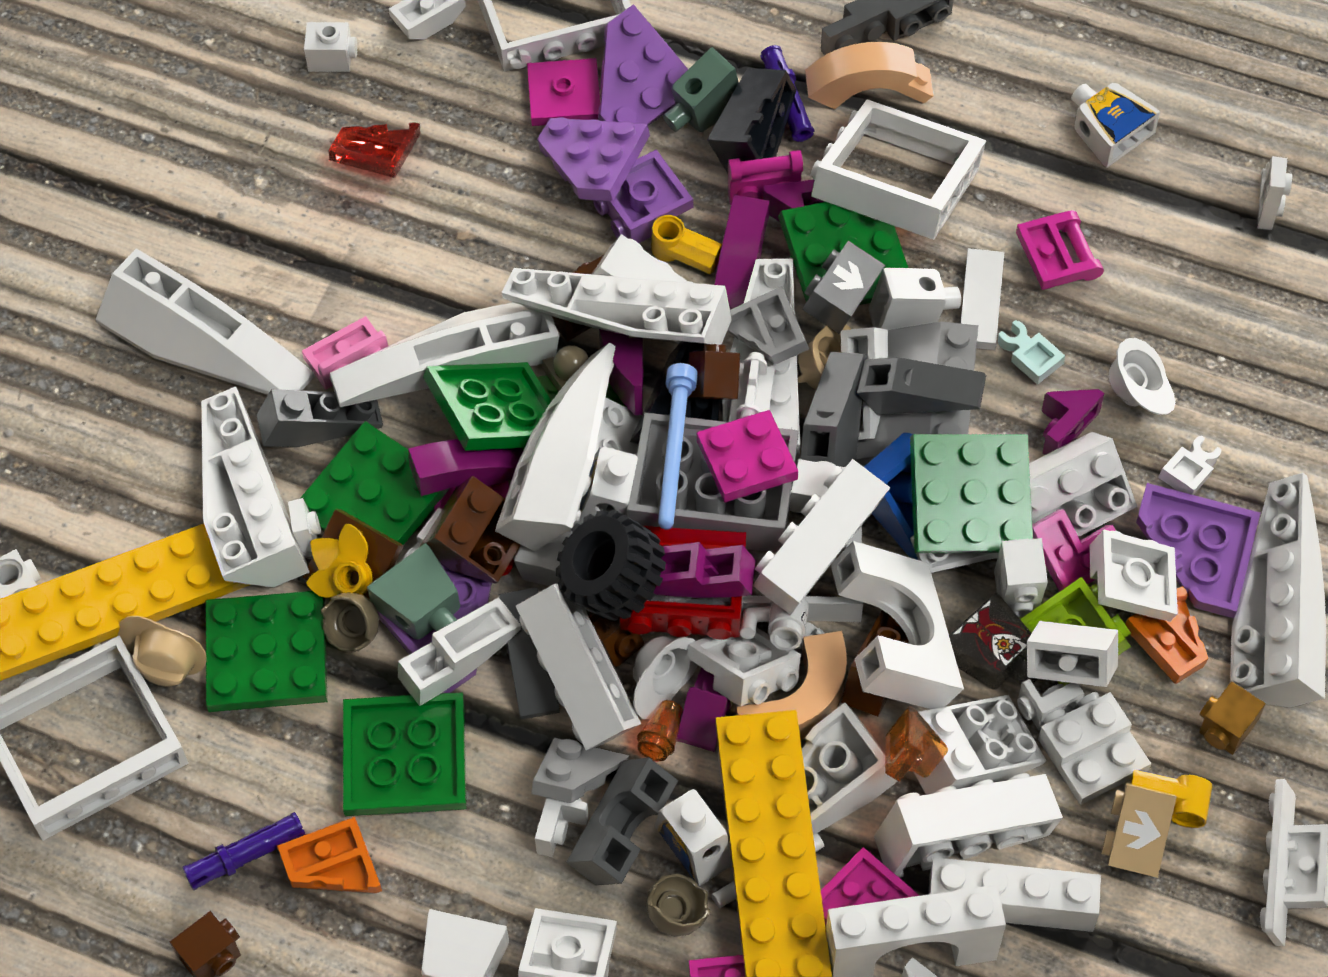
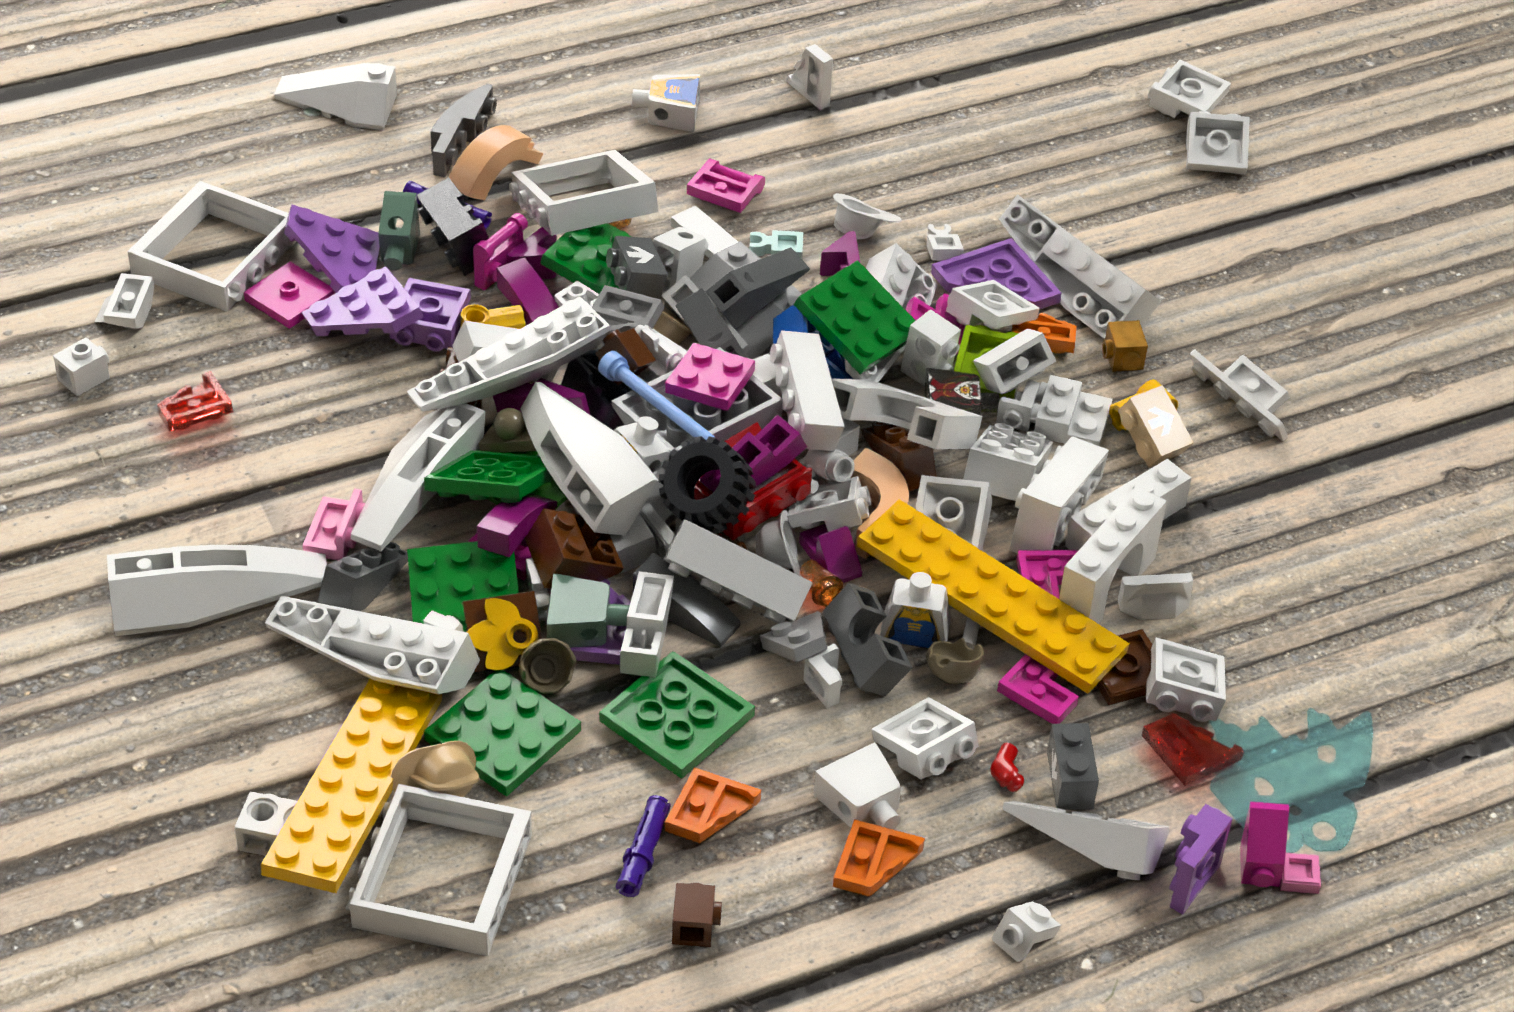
camera: 50 degrees left, 15 degrees down
clear orange slope [885,705,948,782] -> none

